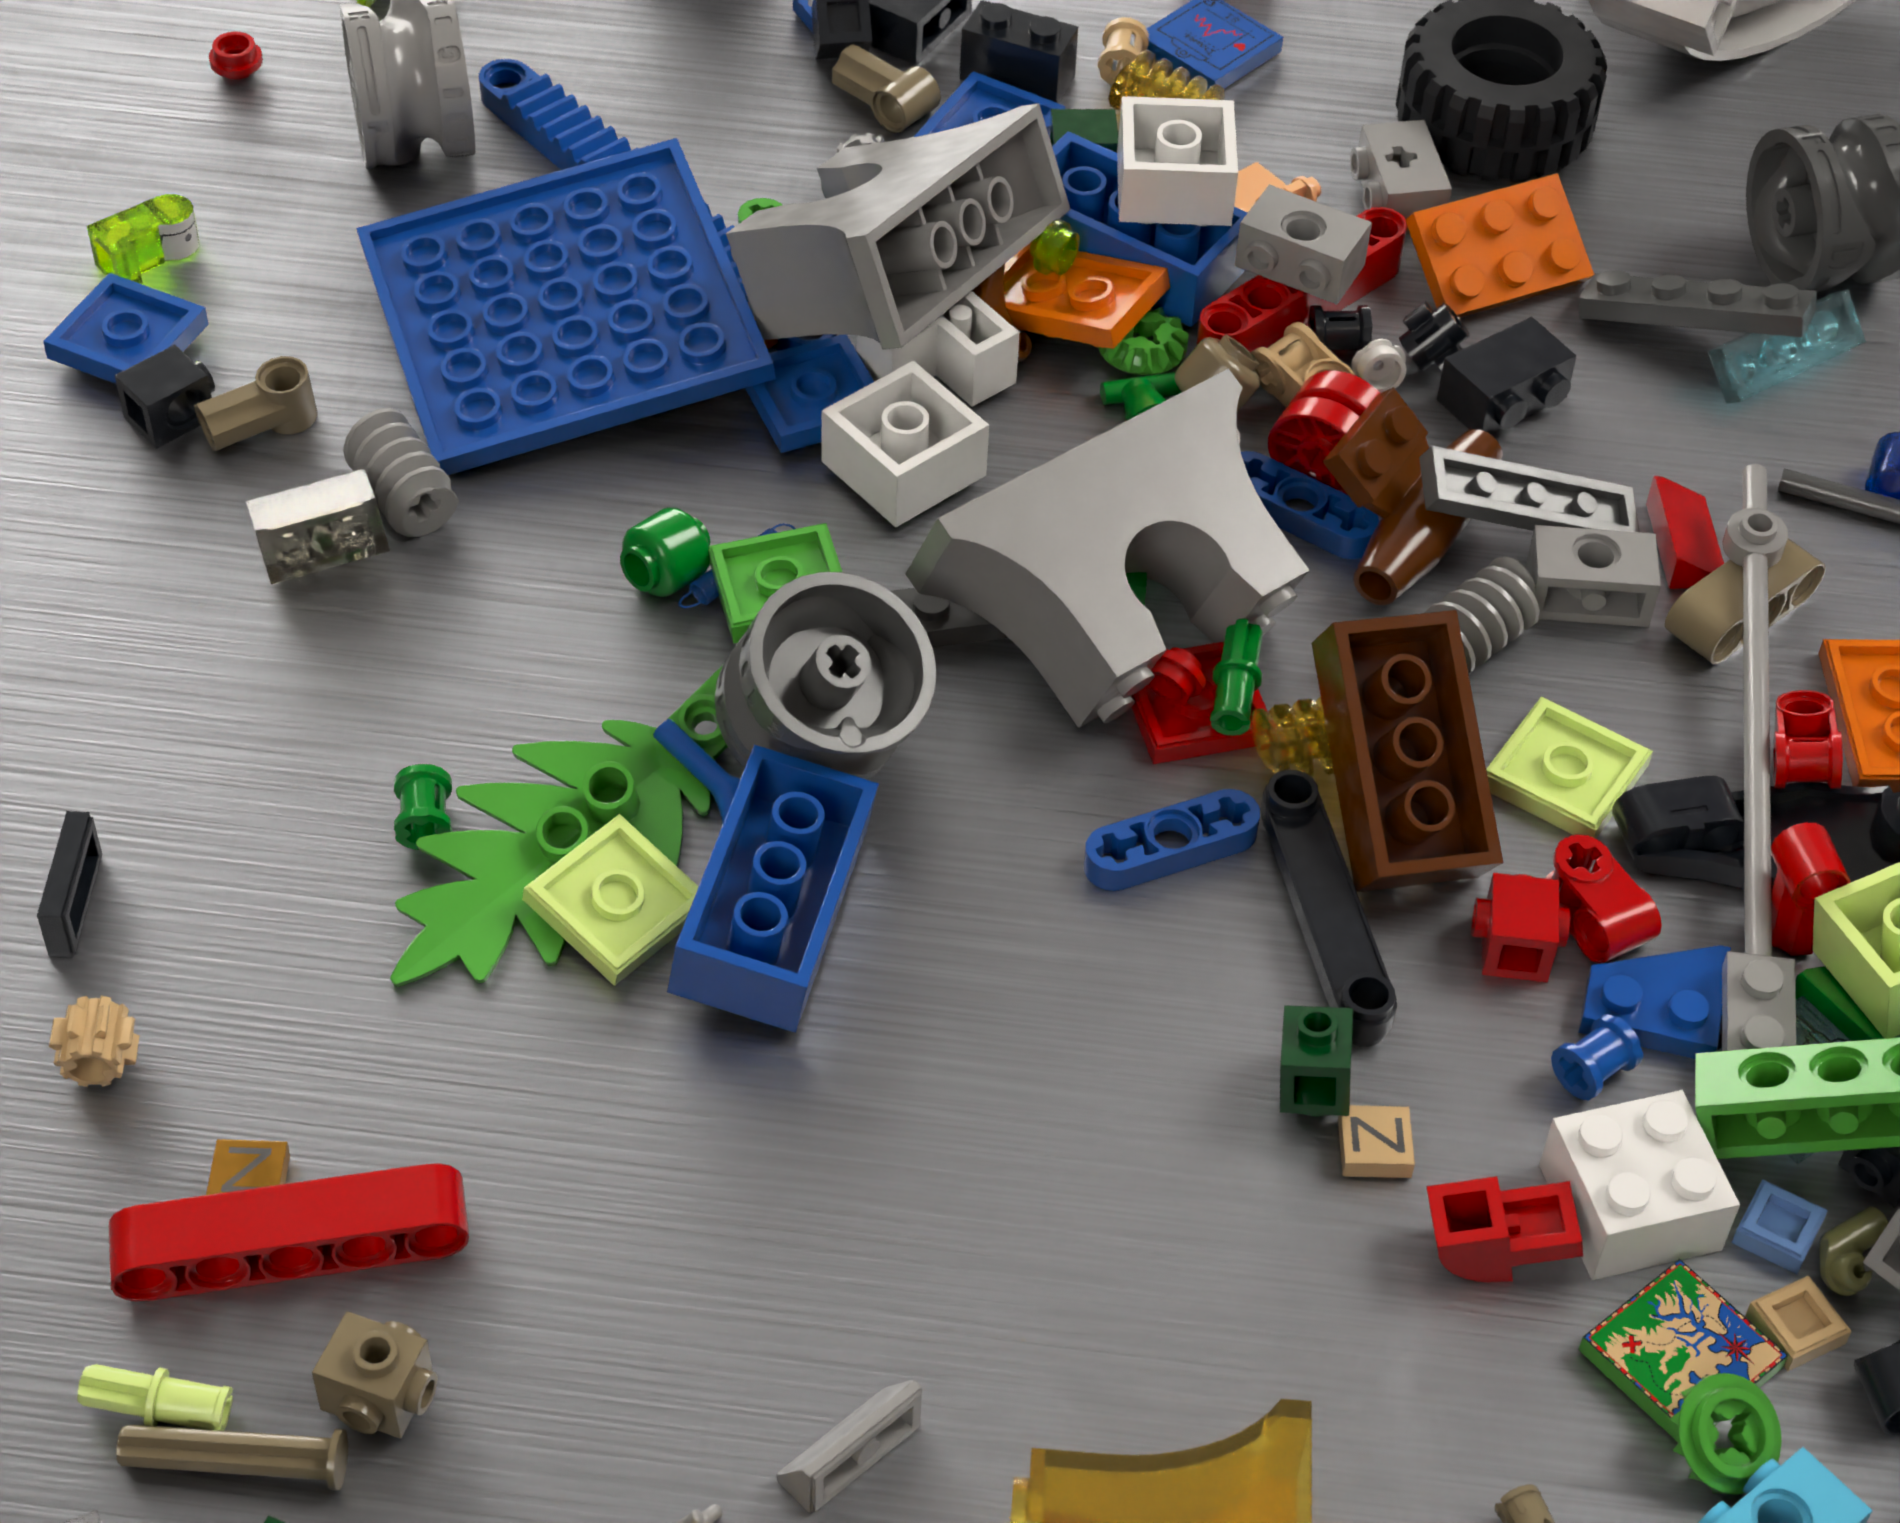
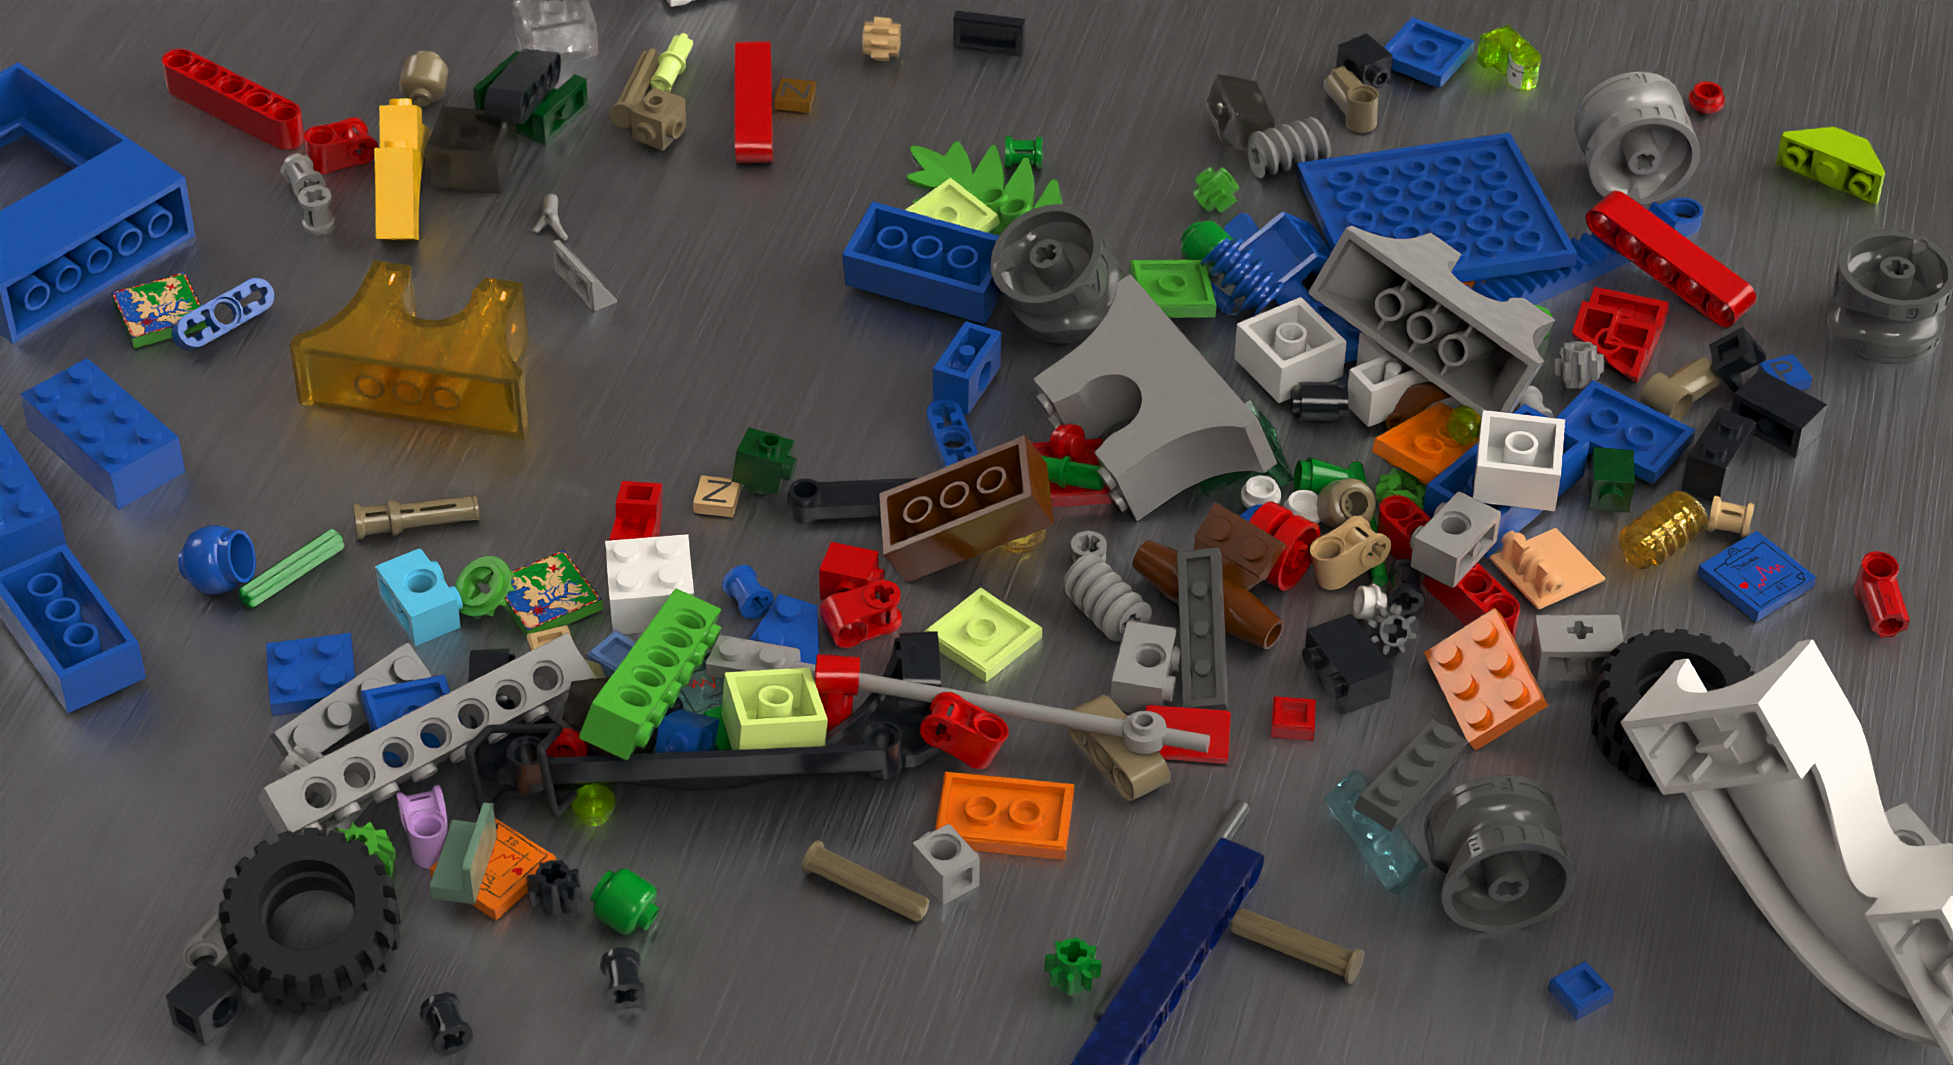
camera: 100 degrees right, 5 degrees down
none -> blue brick [933,321,1001,415]
none -> bright green gear [1192,167,1239,213]
none -> blue piece [1200,236,1284,317]
none -> blue plate [1224,211,1332,306]
none -> red tile [1271,696,1316,741]
none -> black brick [1290,382,1349,422]
none -> red slope [1572,286,1669,383]
none -> red beam [1585,190,1757,328]

